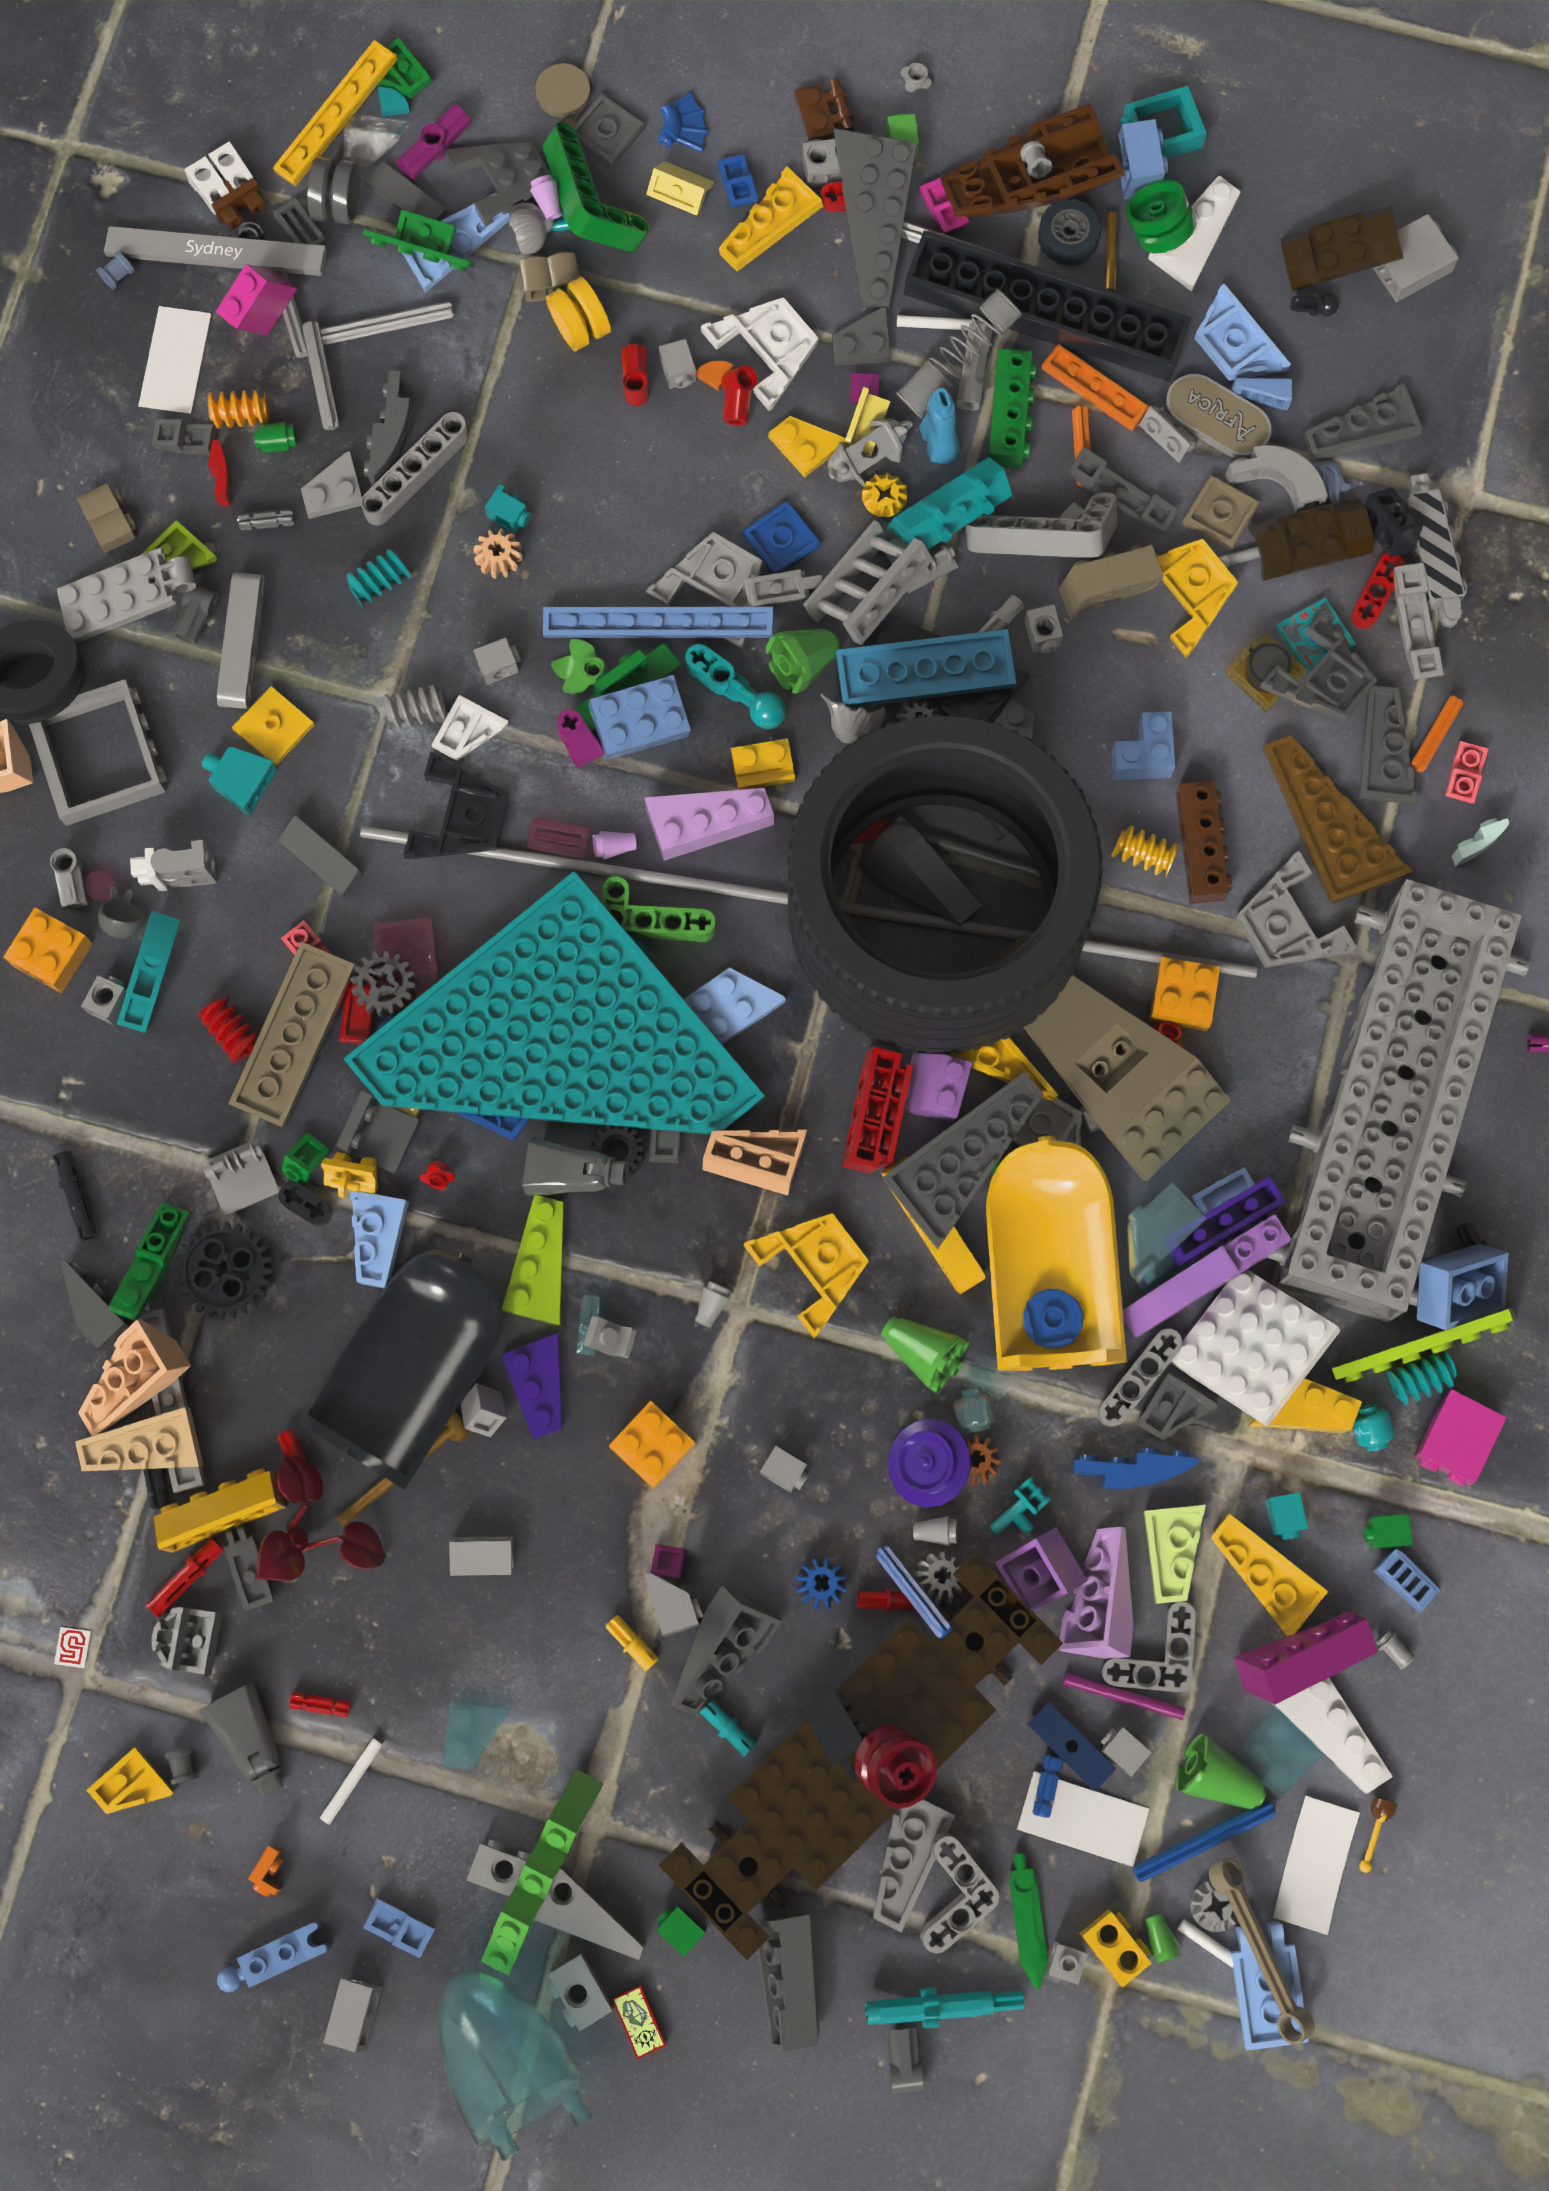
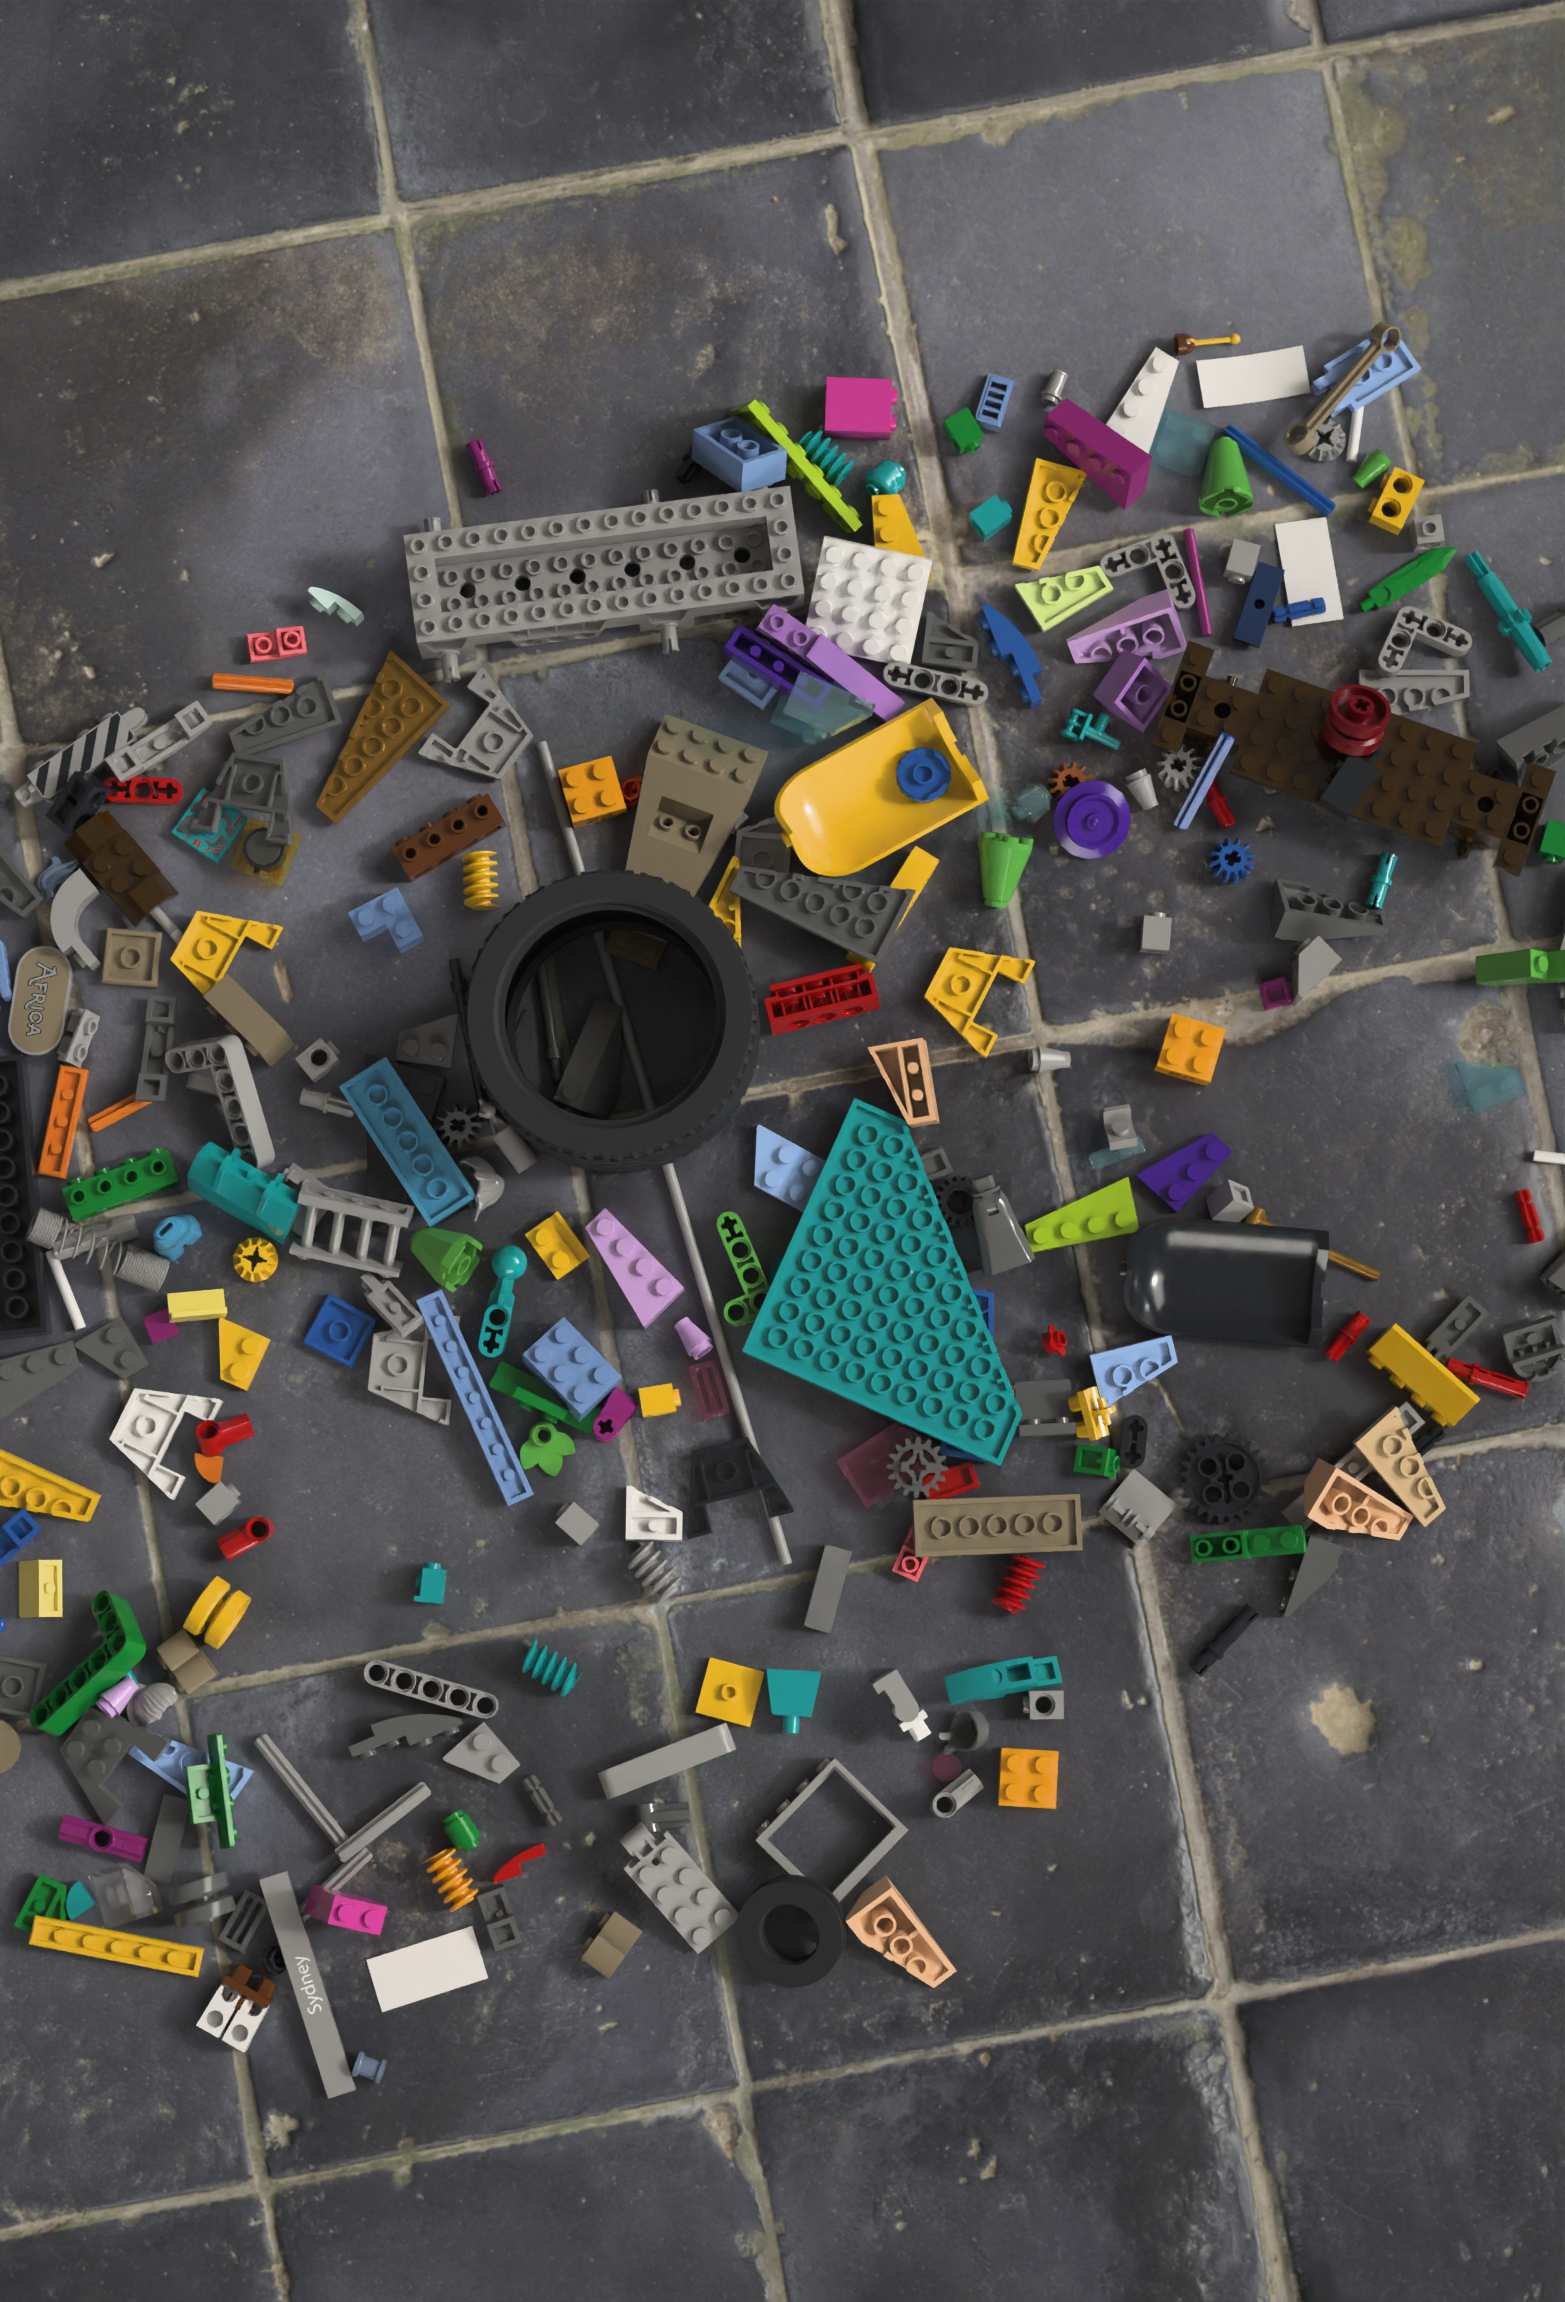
camera: 120 degrees left, 5 degrees up
lime wing [141,520,217,580] -> none
dark red plant [257,1454,385,1581] -> none
light grey hinge [449,1536,514,1576] -> none
light nougat gear [473,528,522,579] -> none
yellow axle [606,1615,659,1672] -> none
light grey piece [827,418,913,486] -> none
medium lavender slope [904,1053,972,1125] -> none
none -> yellow brick [639,1383,681,1418]

